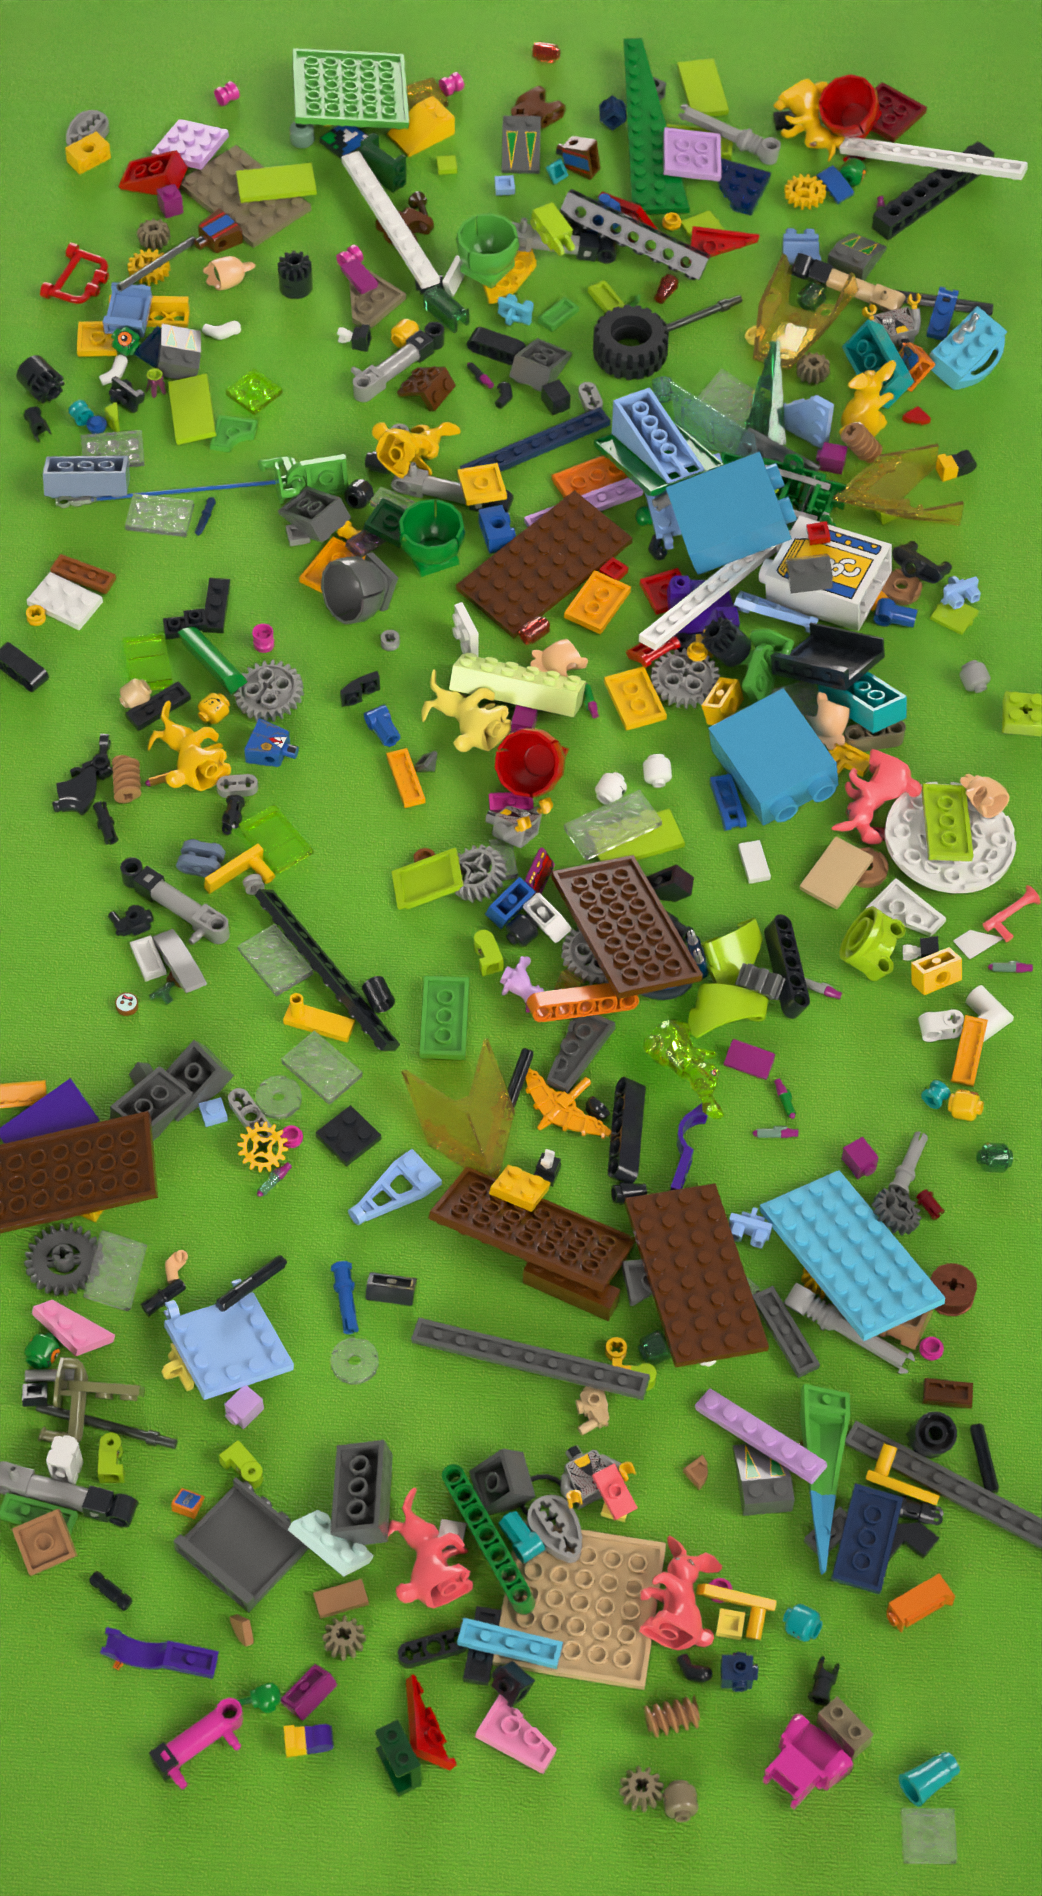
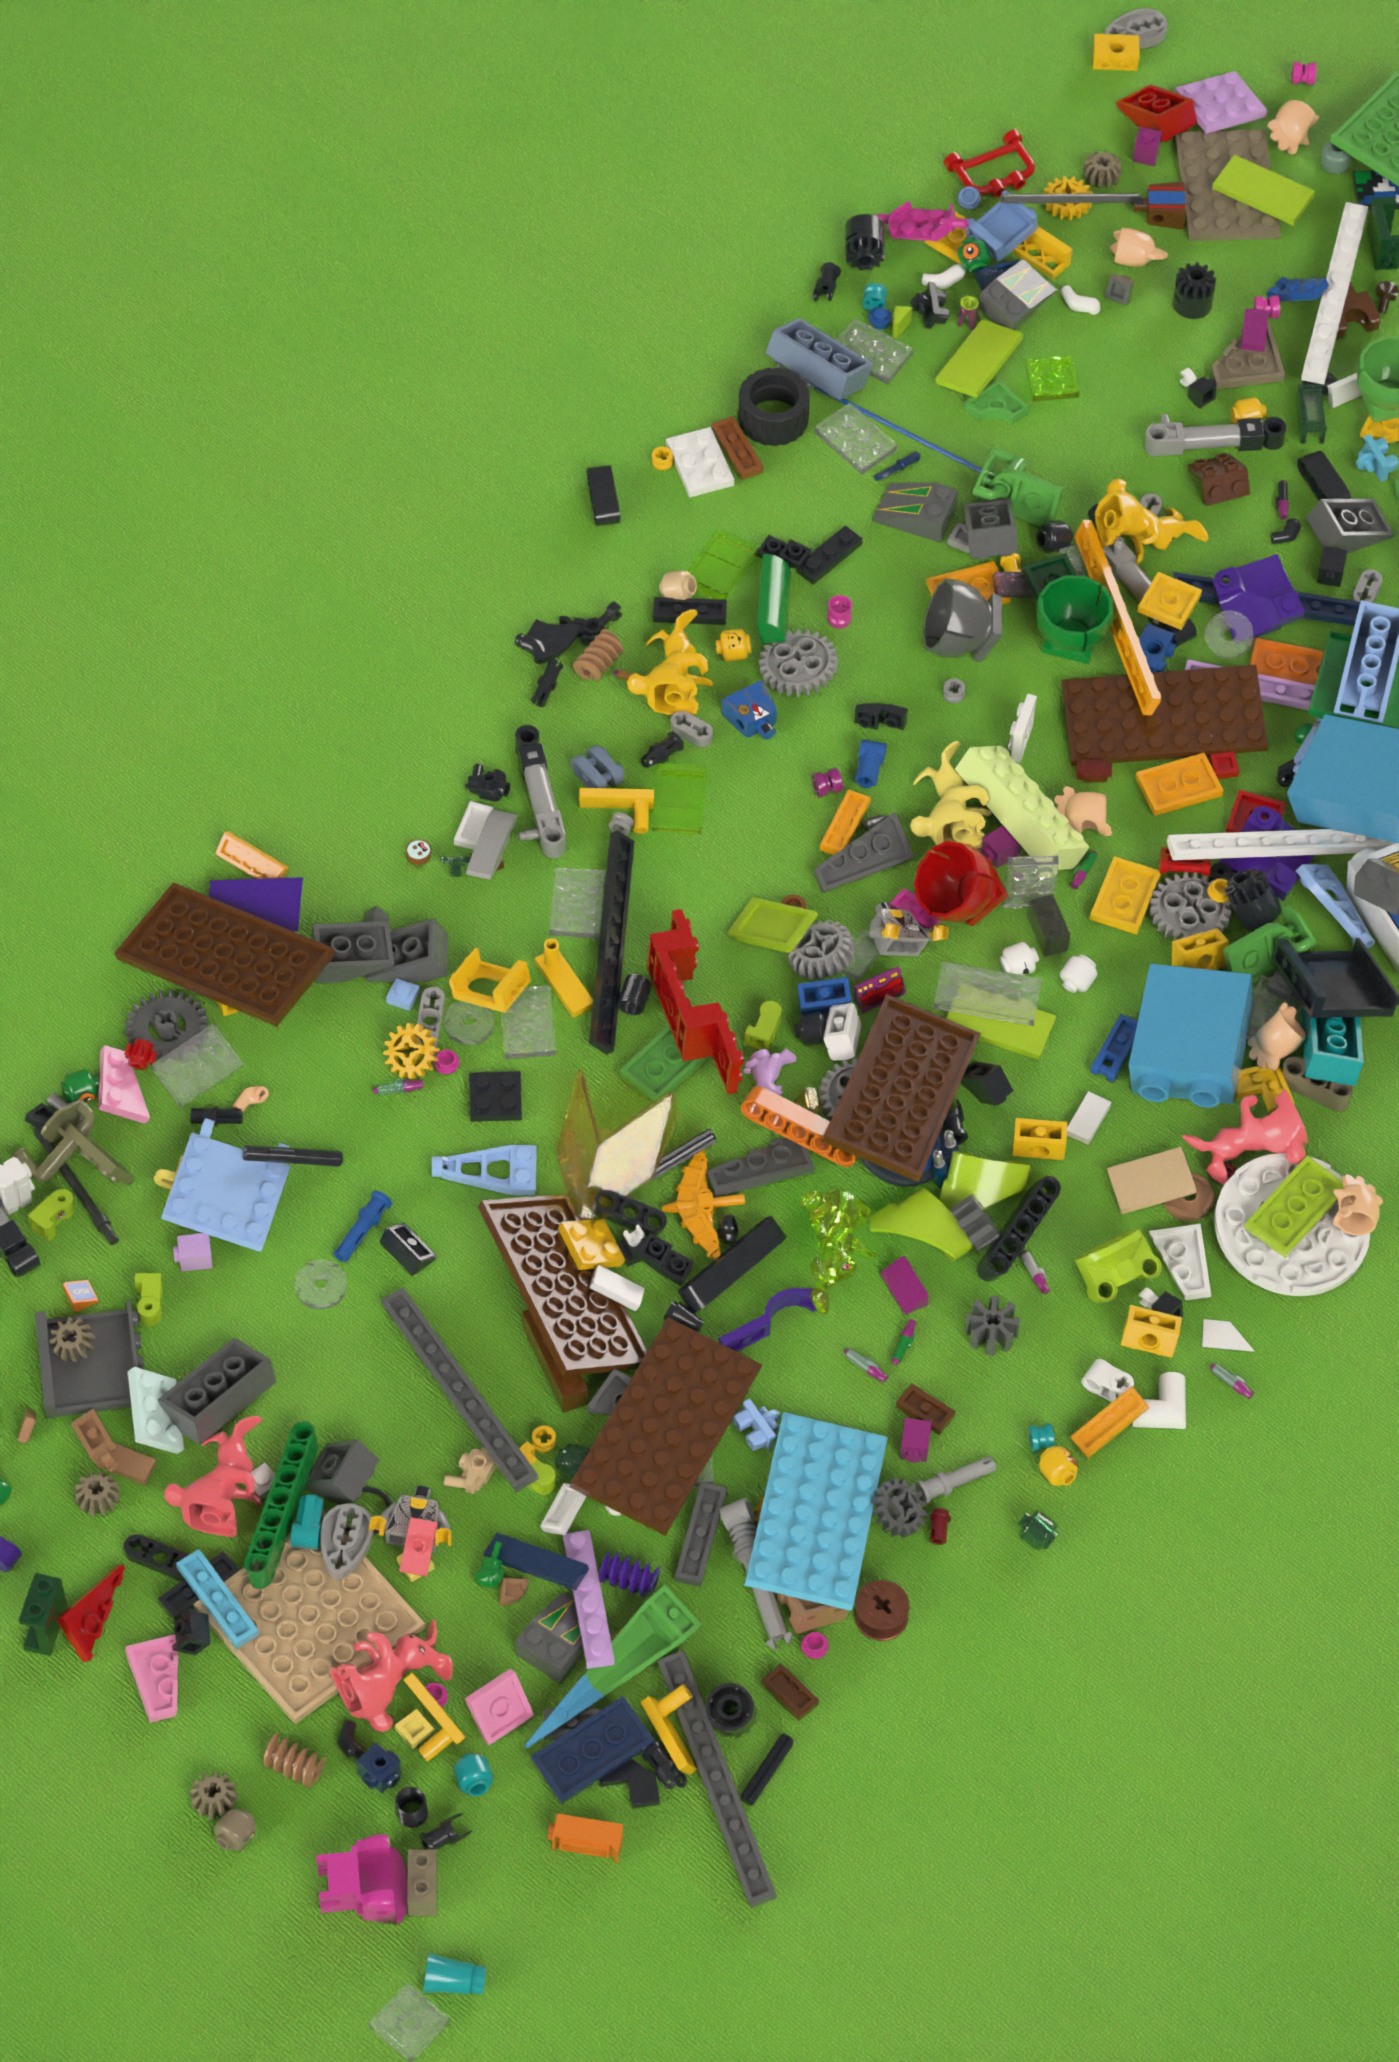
camera: 40 degrees right, 0 degrees up
magenta slope [281,1664,337,1721] -> none
coral piece [983,885,1041,942] -> none
none -> dark tan gear [49,1317,96,1363]
none -> medium nougat plate [71,1409,119,1473]
none -> red gear [124,1039,157,1070]
none -> black piece [395,1786,428,1828]
none -> yellow panel [449,948,531,1013]
none -> bright pink tile [465,1669,534,1745]
none -> green piece [474,1541,504,1588]
none -> dark blue tile [483,1533,589,1591]
none -> white tile [540,1483,586,1535]
none -> white tile [589,1265,645,1311]
none -> black beam [592,1189,667,1236]
none -> dark purple piece [599,1551,660,1598]
none -> black slope [638,1233,694,1286]
none -> red bracket [647,909,744,1095]
none -> black tyre [738,367,810,446]
none -> magenta wheel [812,767,843,797]
none -> dark grey wing [813,812,914,894]
none -> dark grey slope [873,483,958,542]
none -> dark pink plate [876,201,968,241]
none -> reddish brown plate [896,1383,955,1435]
none -> medium blue plate [958,187,981,210]
none -> dark grey gear [965,1296,1020,1355]
none -> clear plate [1003,856,1059,909]
none -> yellow brick [1012,1118,1067,1160]
none -> clear smoke brick [1027,894,1070,957]
none -> light orange plate [1074,520,1161,715]
none -> dark grey tile [1105,273,1134,305]
none -> clear tile [1205,610,1254,659]
none -> dark purple slope [1213,554,1305,645]
none -> blue plate [1266,277,1330,302]
none -> dark grey plate [1267,969,1294,1001]
none -> light nougat piece [1268,100,1319,155]

